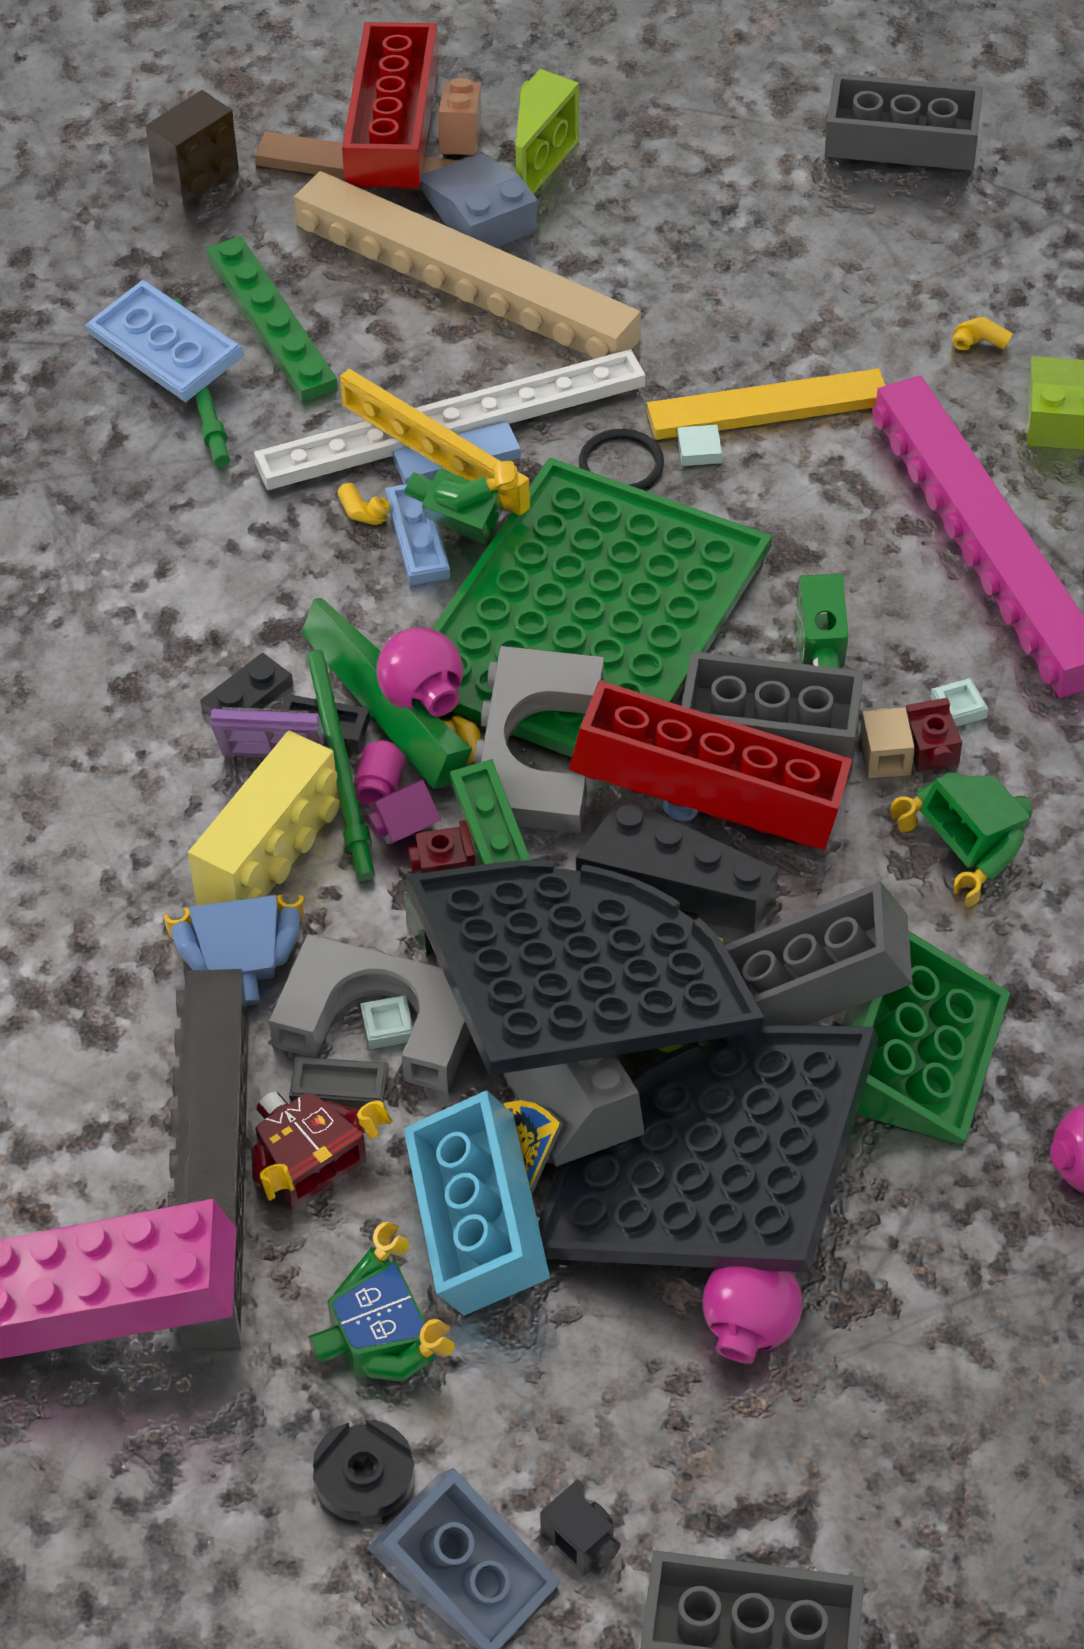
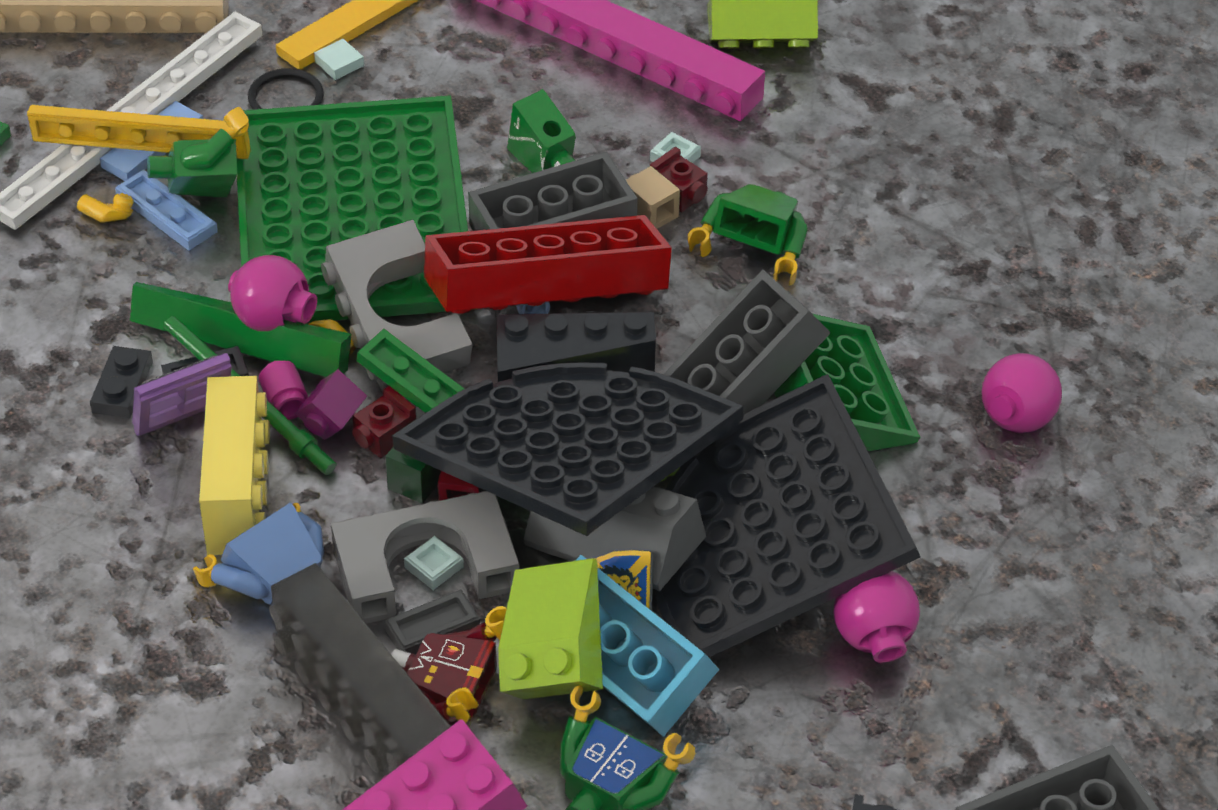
camera: 35 degrees left, 5 degrees down
none -> lime slope [498,558,603,700]

